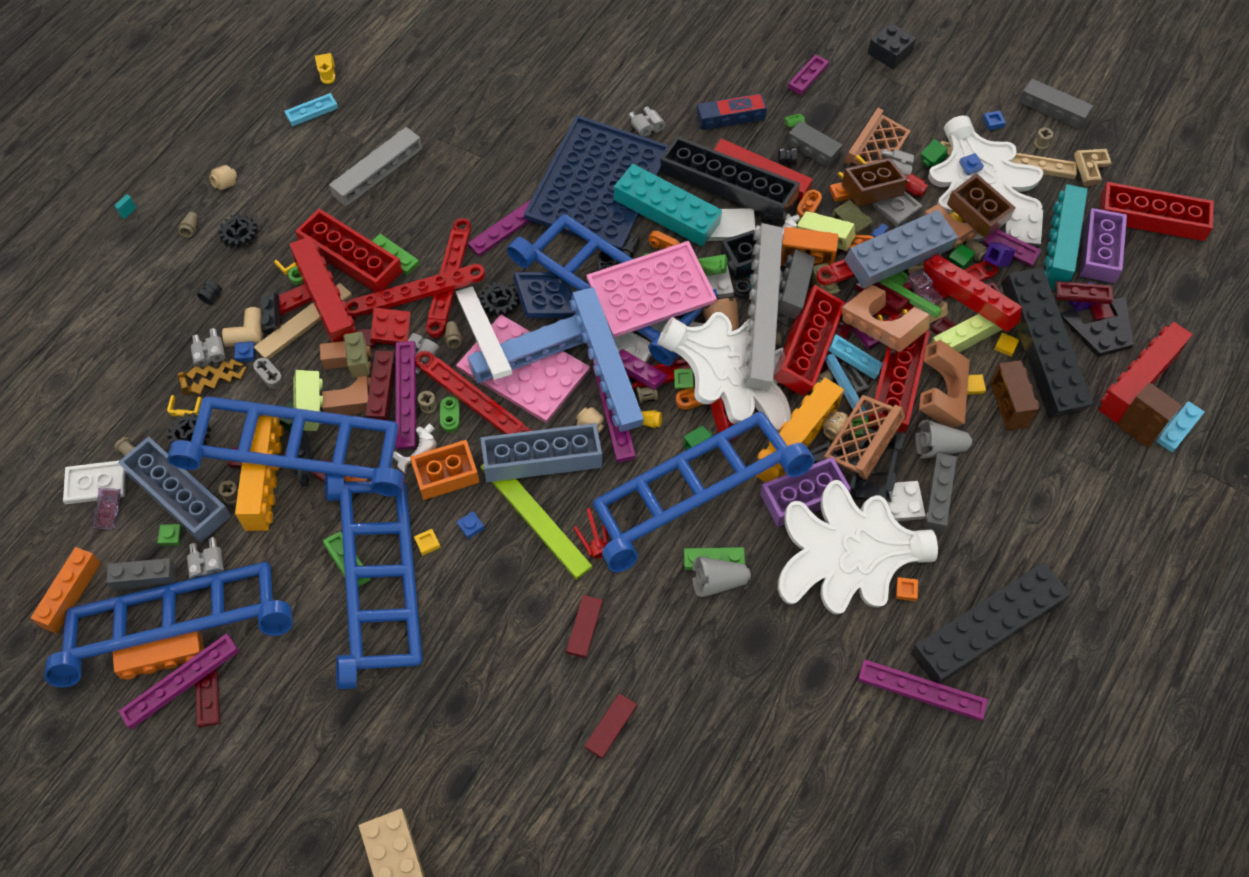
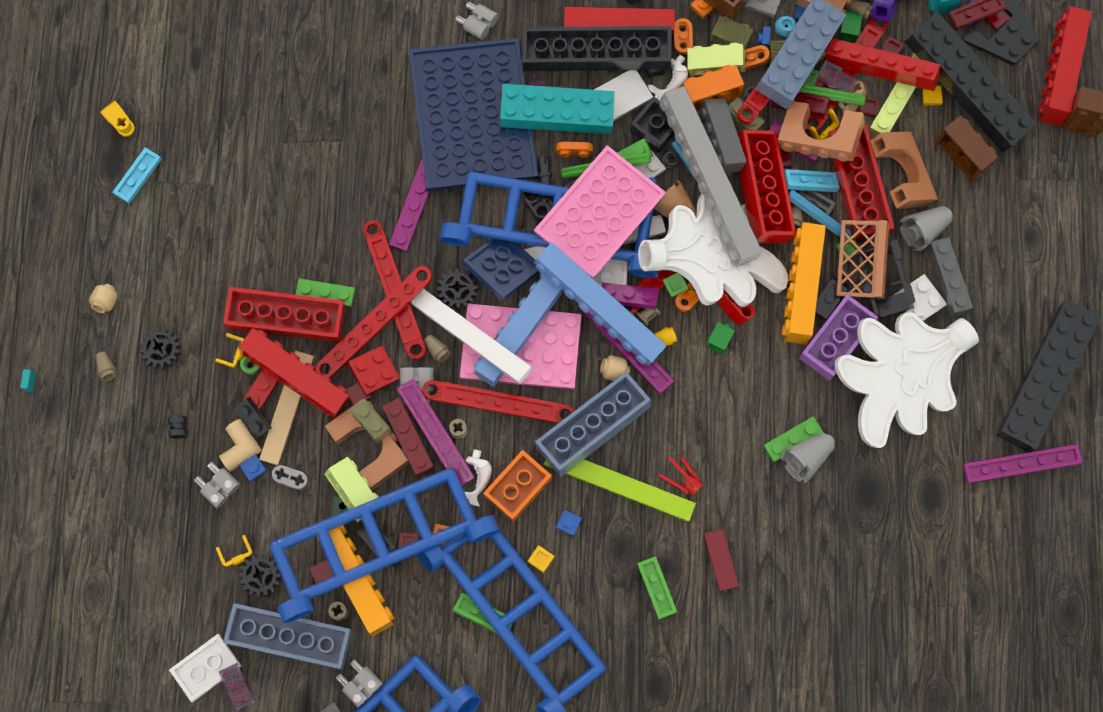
camera: 30 degrees left, 15 degrees up
dark tan bush [114,437,135,456] -> none
bright green plate [158,524,182,546] -> none
pearl gold piece [177,359,247,396] -> none
light grey brick [329,127,422,207] -> none
bright green plate [440,396,460,433] -> none
dark red tile [584,693,637,759] -> none
blue fence [593,412,815,572] -> none
tan head [822,411,850,440] -> none
orange plate [896,577,918,602] -> none
yellow tile [967,374,986,395] -> none
none -> bright green plate [637,556,677,620]

